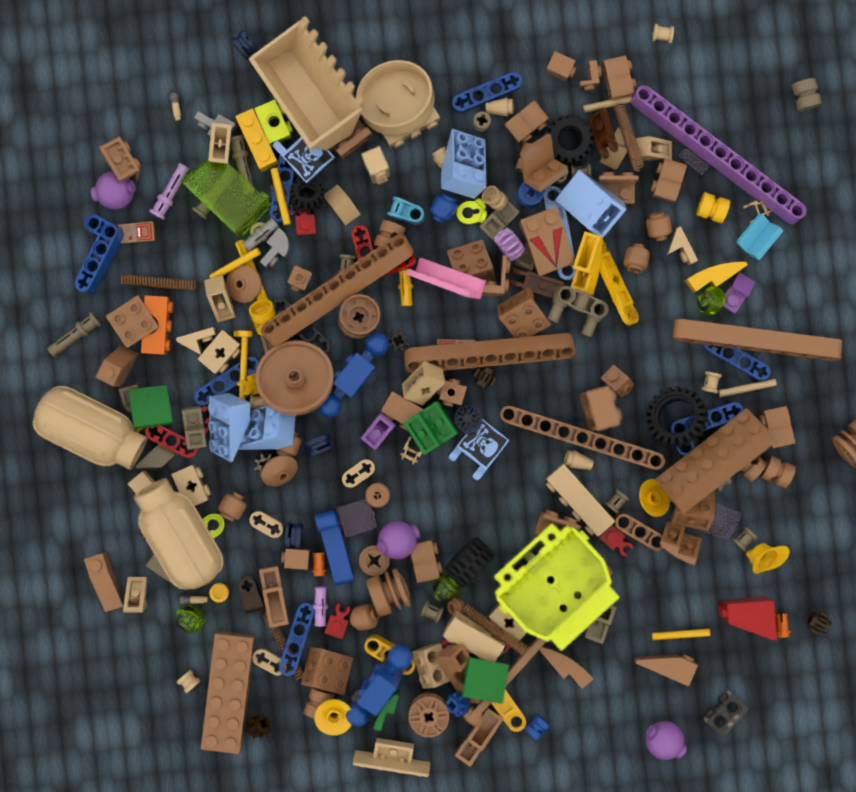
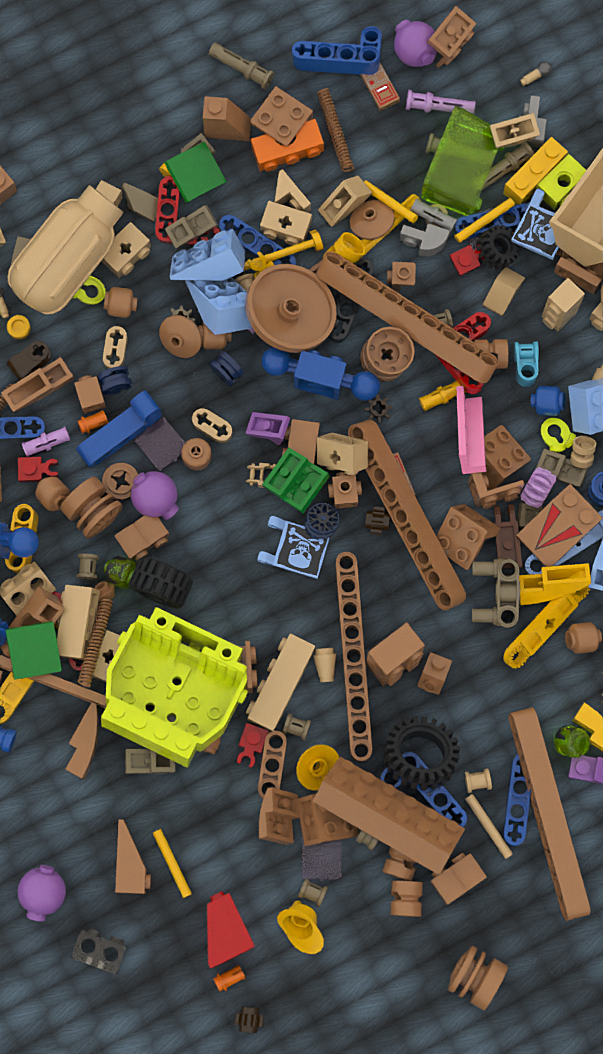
camera: 65 degrees right, 10 degrees down
tan piece [33,386,148,470] -> none

